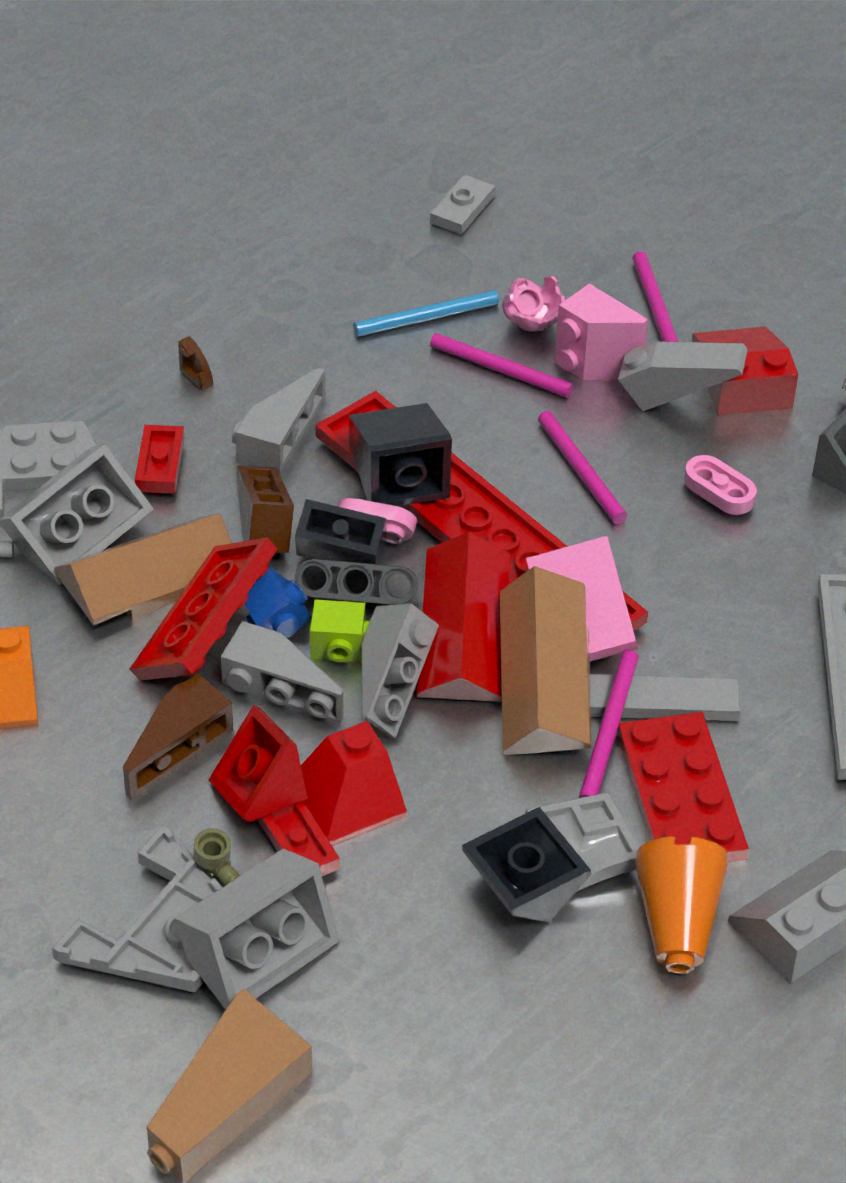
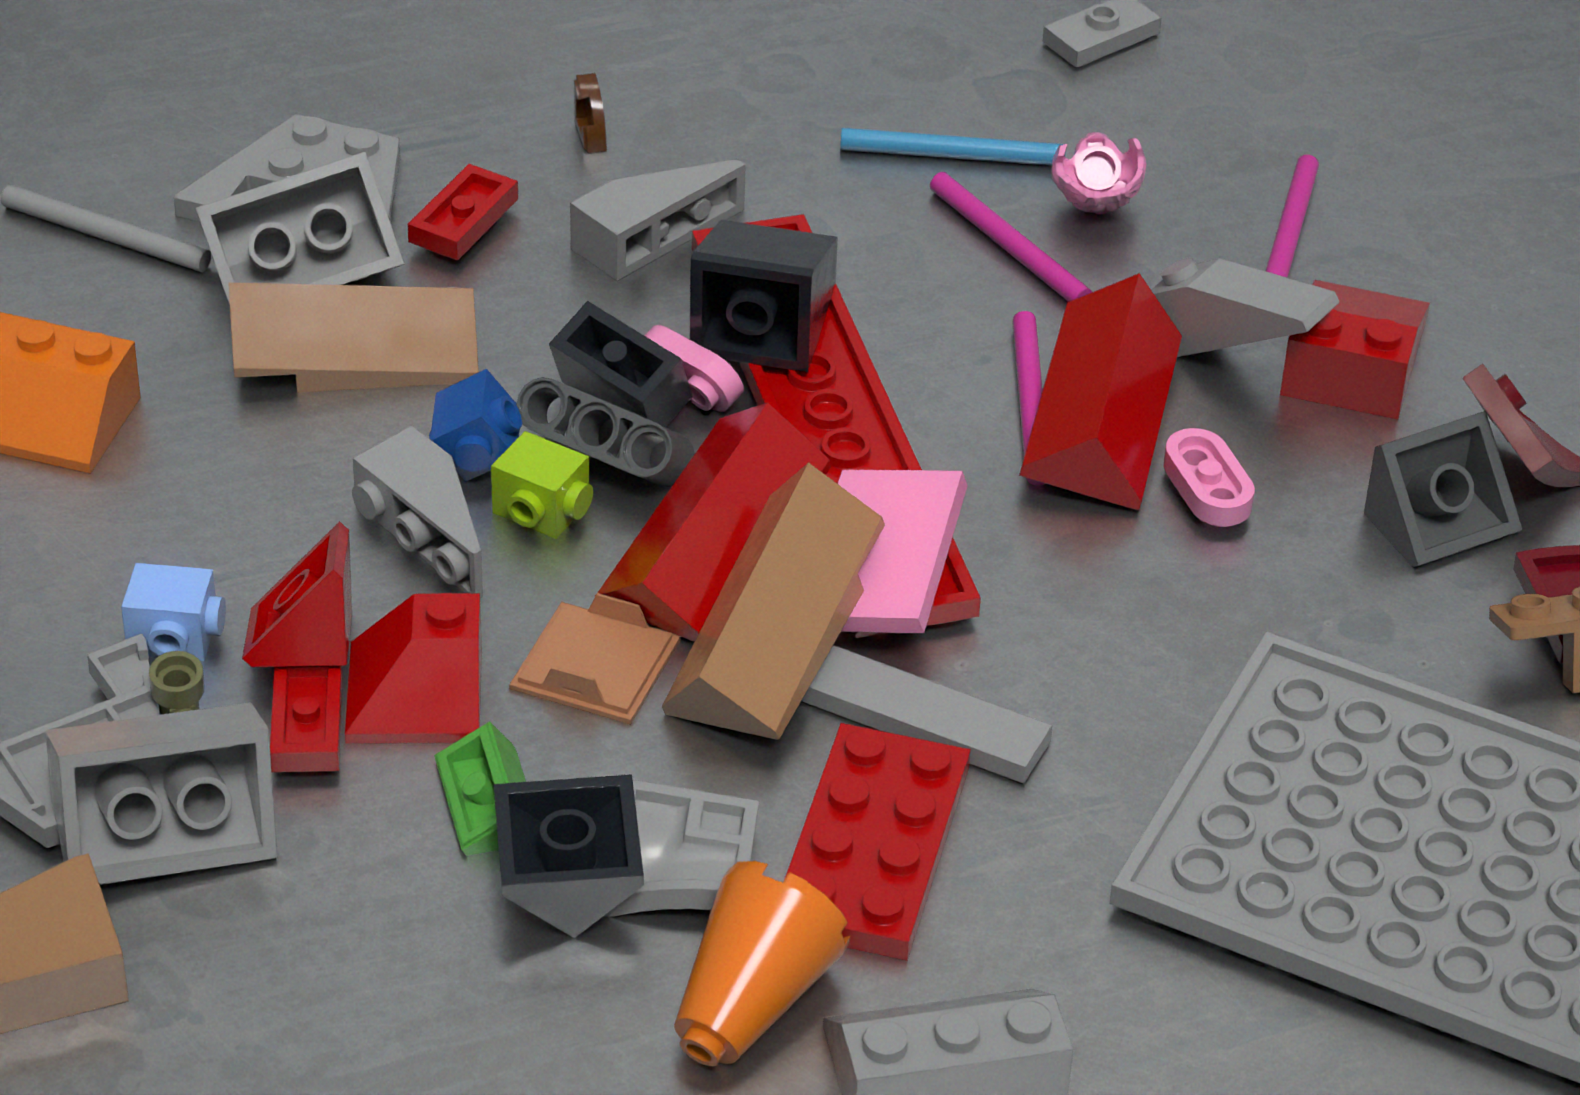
camera: 25 degrees right, 5 degrees down
reddish brown slope [123,673,234,800] -> none
red plate [129,537,277,680] -> none
reddish brown slope [236,465,294,556] -> none
light grey slope [362,603,439,738] -> none
bright pink slope [554,283,648,381] -> none
dark pink bar [579,650,639,798] -> none
none -> light blue brick [121,563,226,661]
none -> bright green slope [434,721,526,856]
none -> nougat piece [509,593,681,725]
none -> red slope [1019,273,1182,510]

